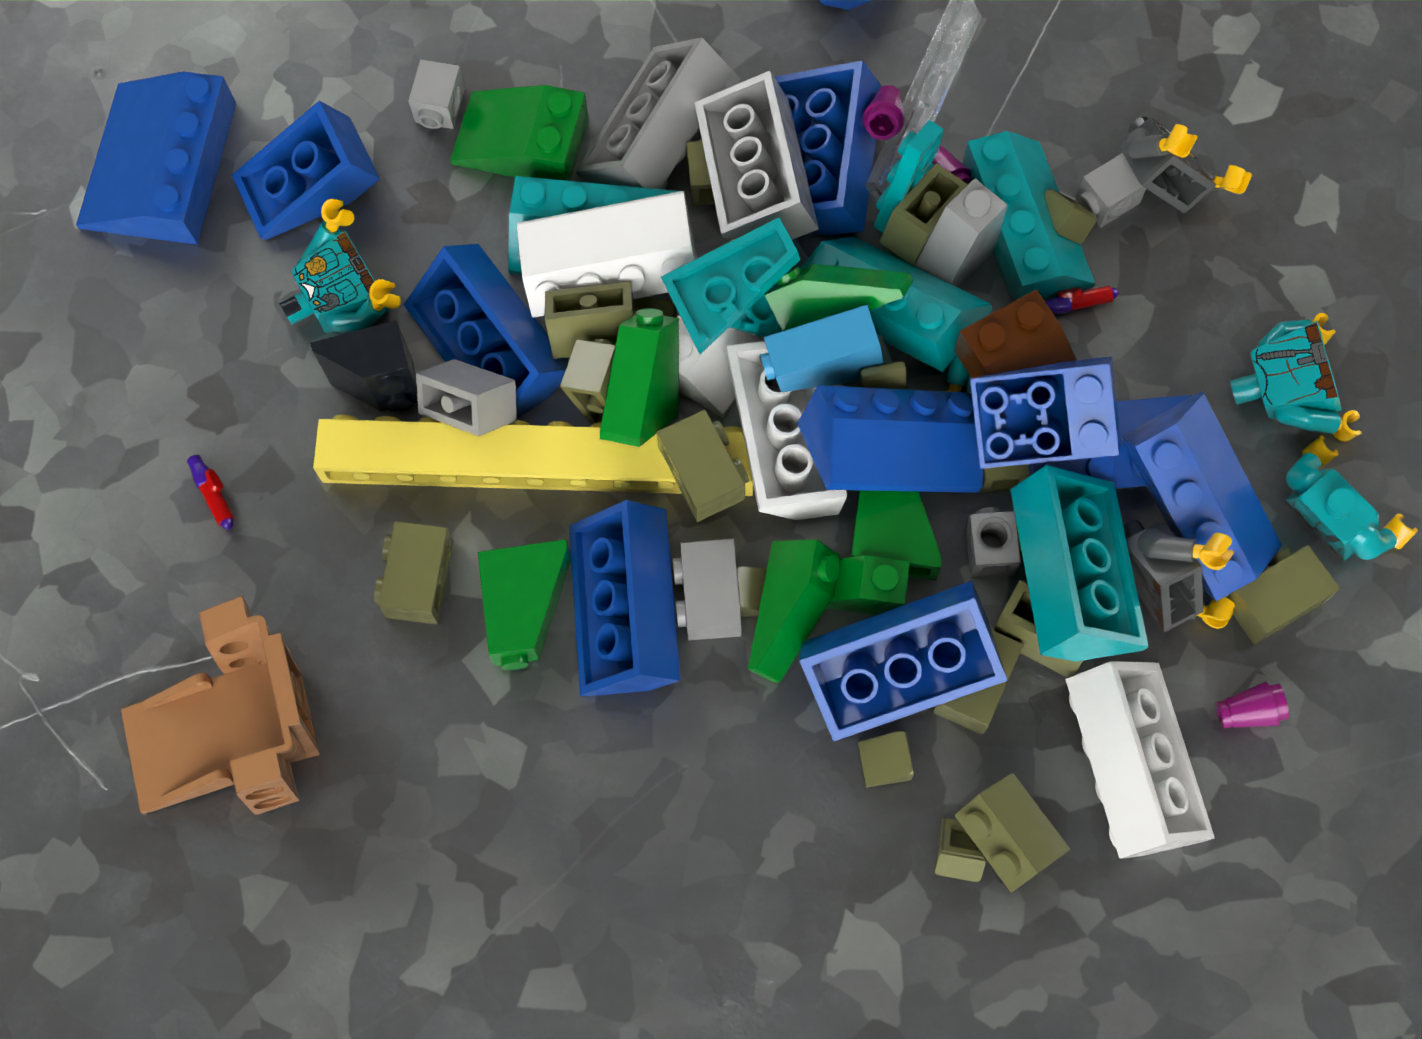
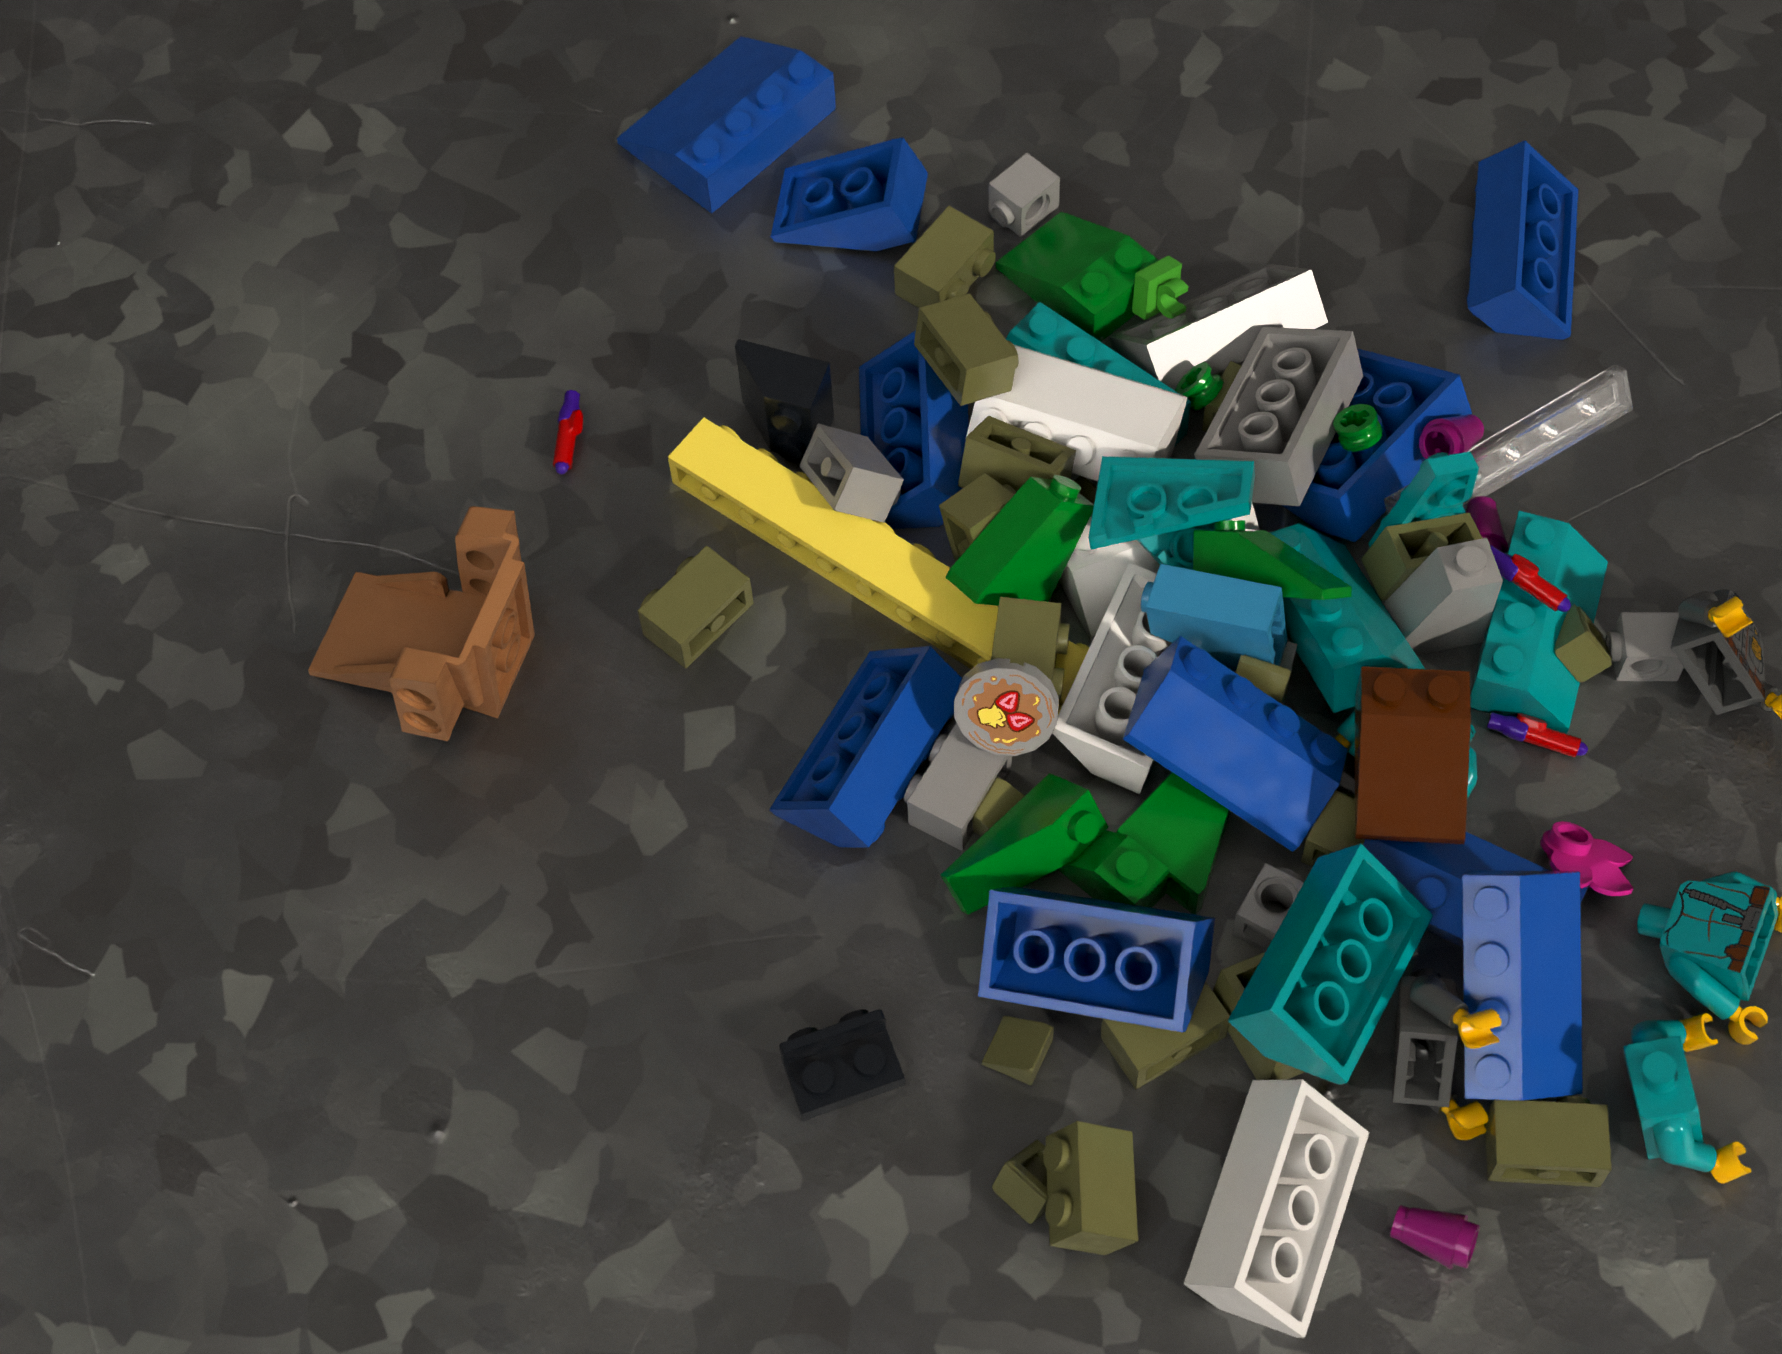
camera: 35 degrees right, 10 degrees down
torso [279,199,401,333] -> none
green slope [477,539,571,670] -> none
blue slope [970,356,1121,469] -> none
none -> black bracket [779,1009,905,1121]
none -> olive brick [894,206,996,308]
none -> olive brick [914,294,1019,406]
none -> tile [954,658,1059,756]
none -> bright green tile [1132,255,1188,320]
none -> green bush [1175,362,1224,411]
none -> green bush [1333,404,1383,452]
none -> red piece [1490,545,1571,612]
none -> dark pink plate [1540,821,1634,896]

